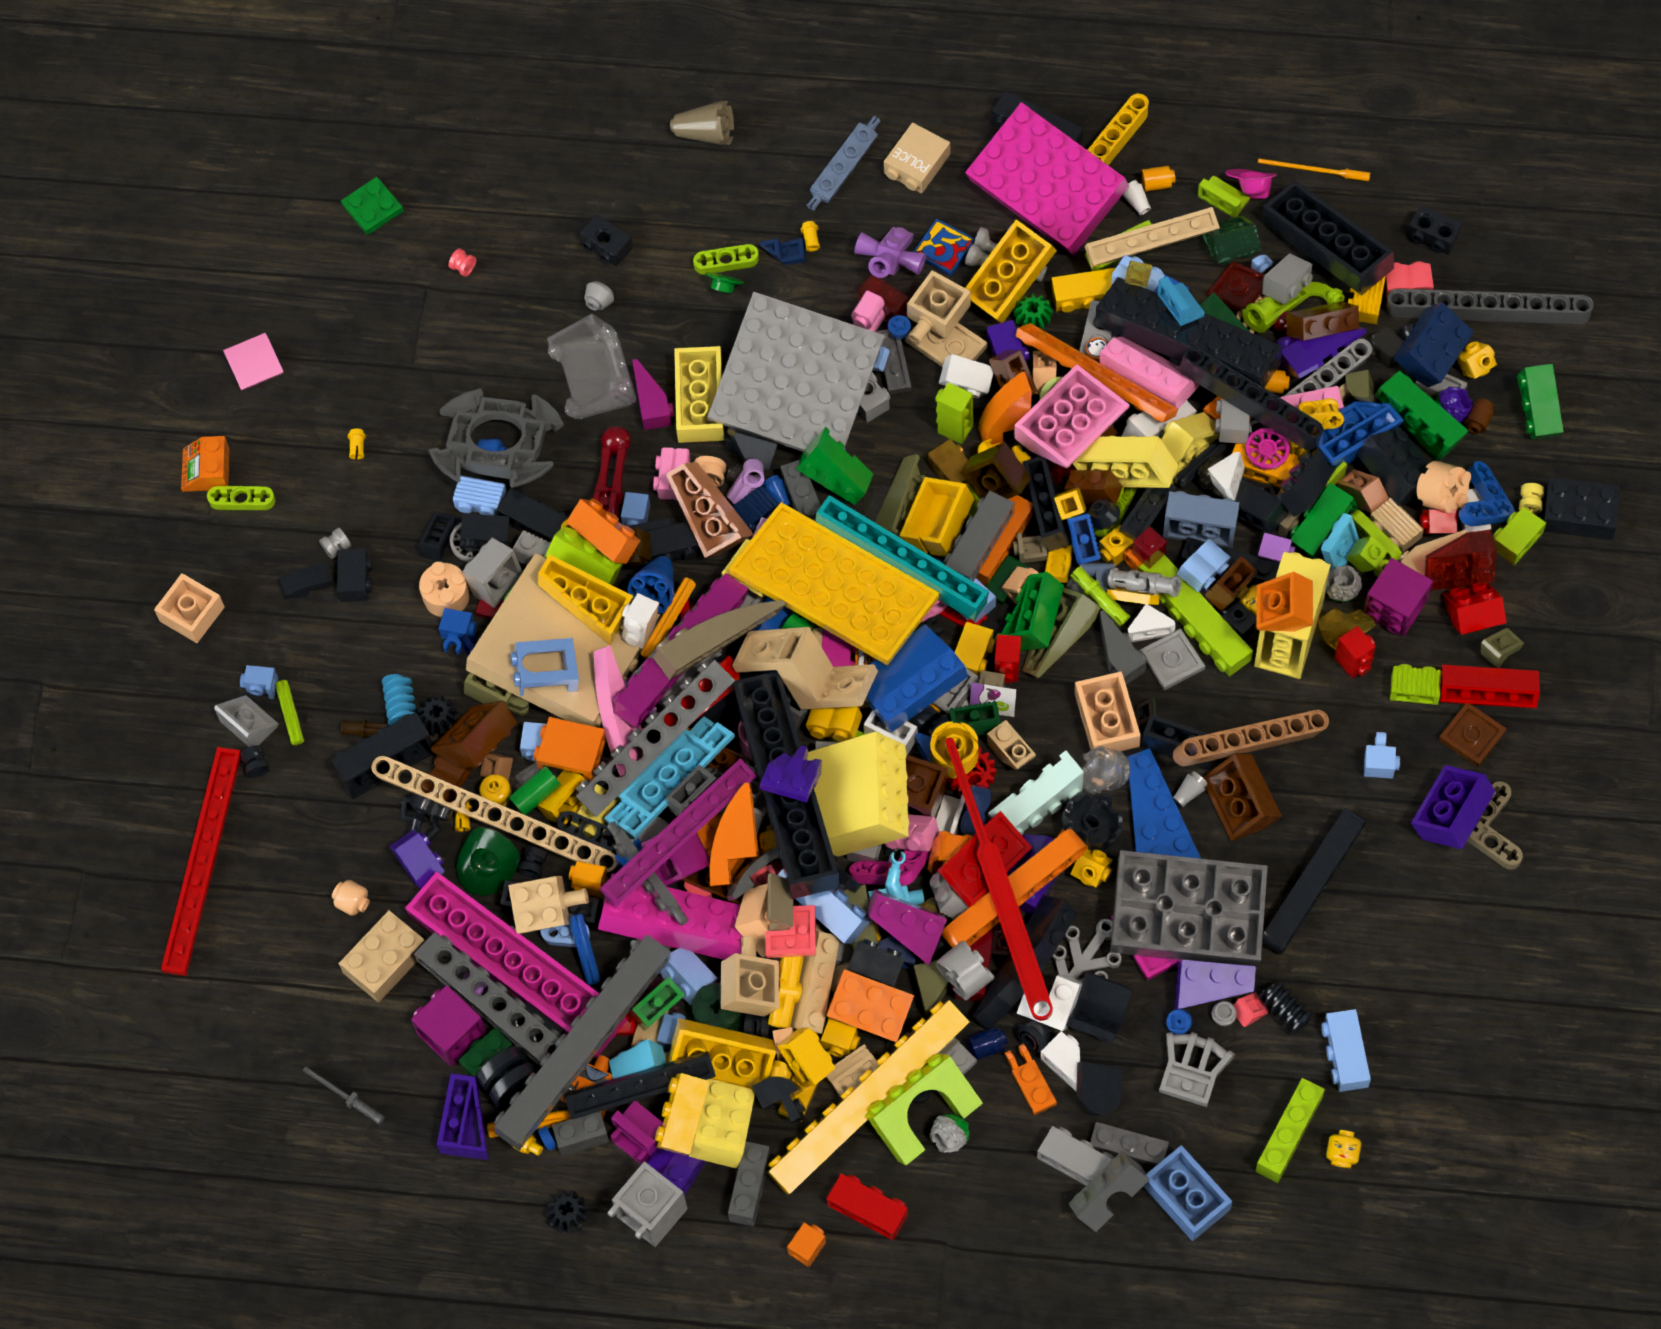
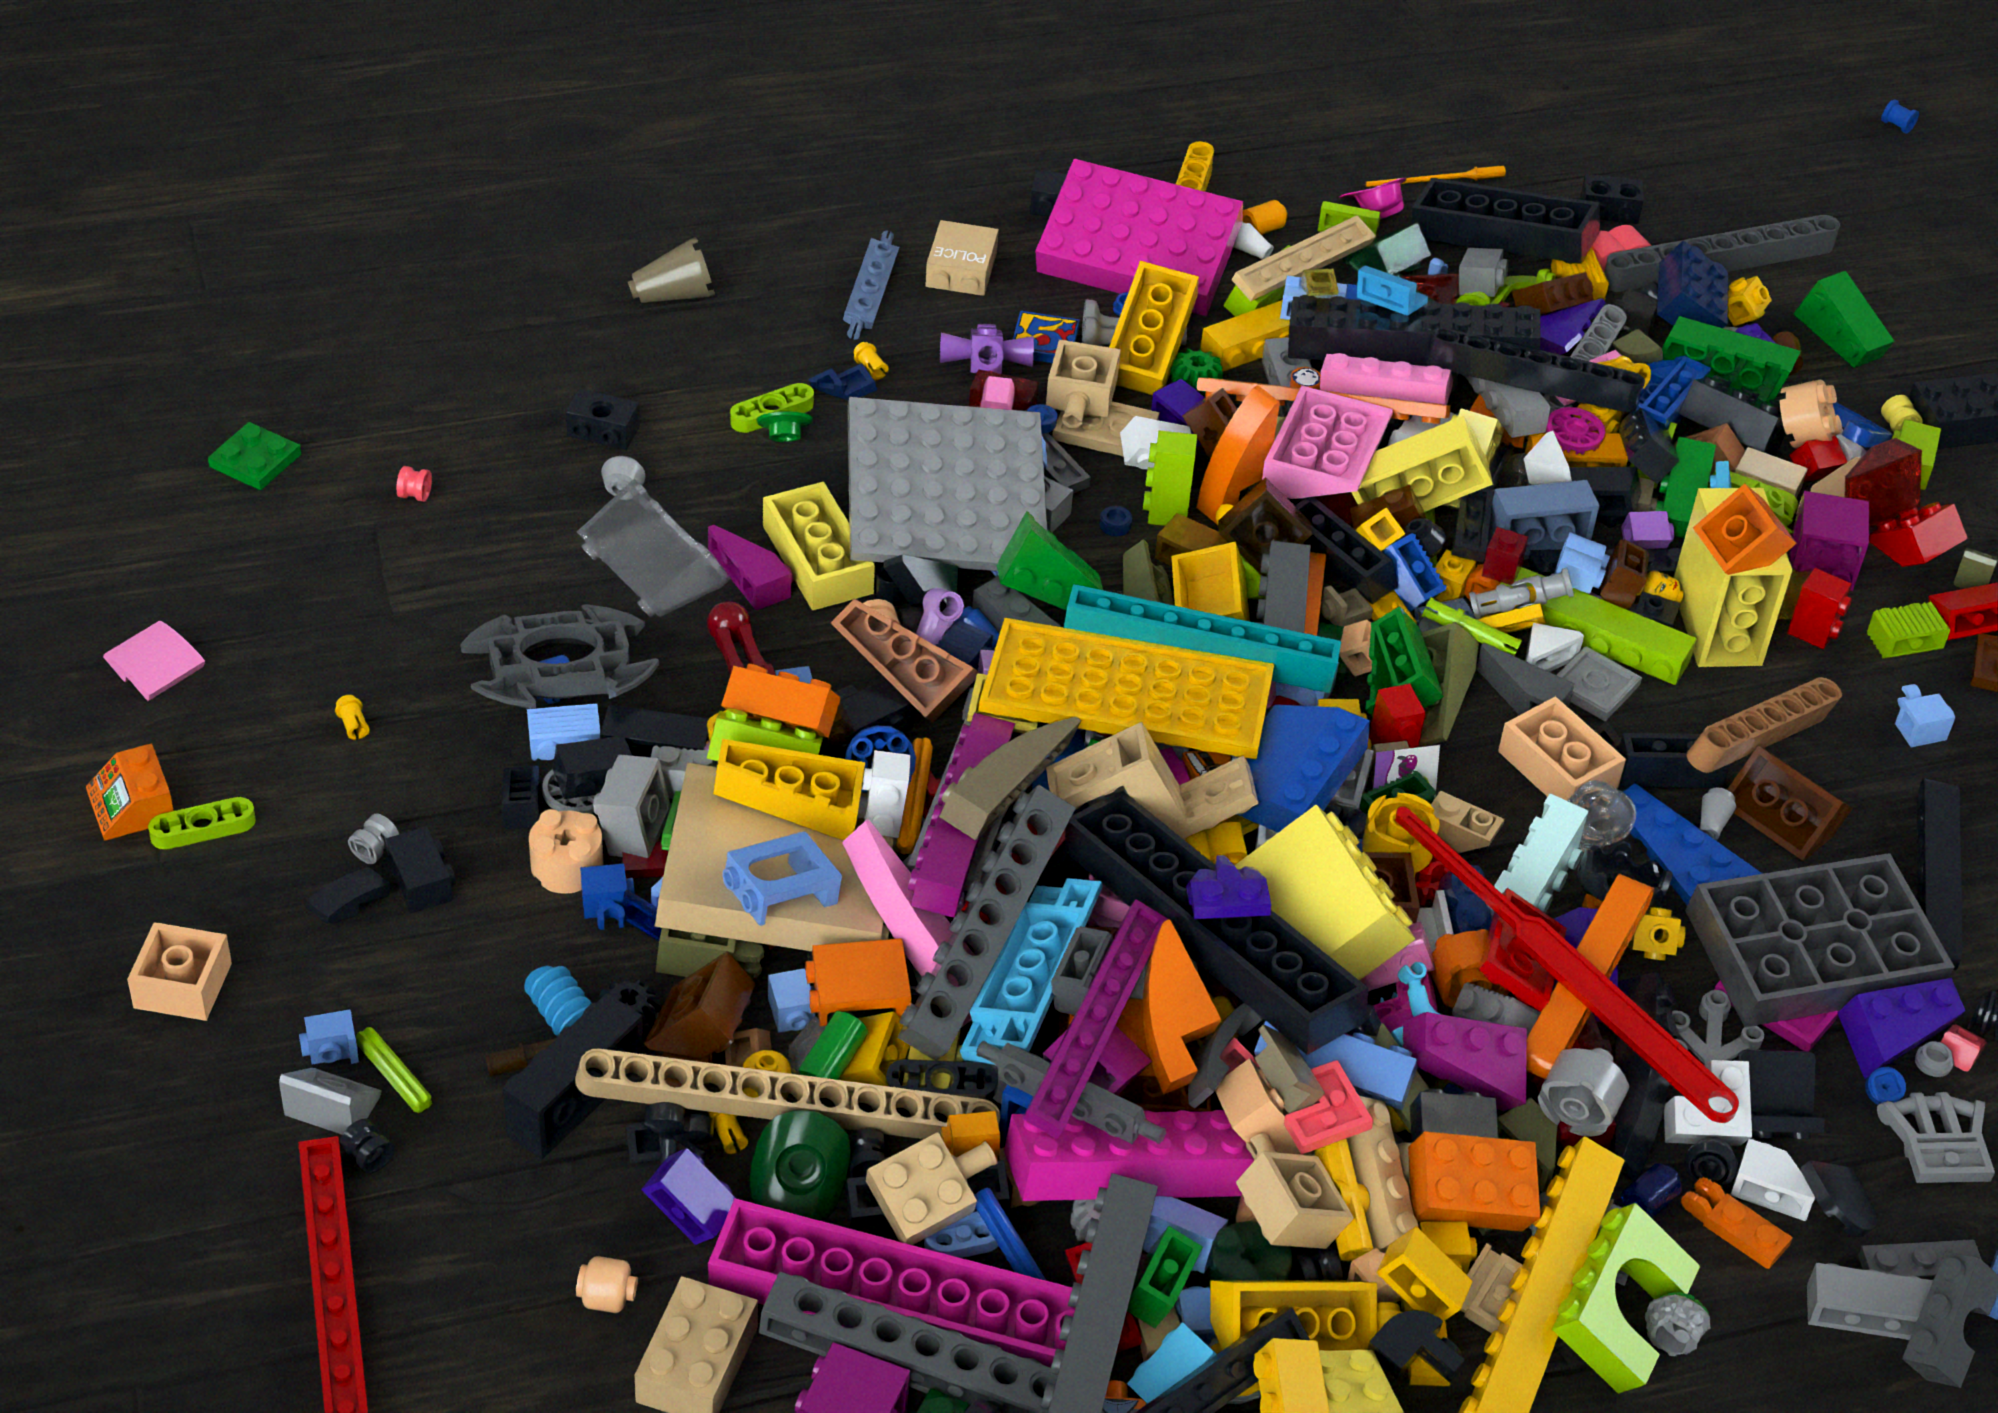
camera: 30 degrees left, 20 degrees down
bright pink brick [653,448,690,500] -> none
none -> dark blue tile [1099,506,1132,536]

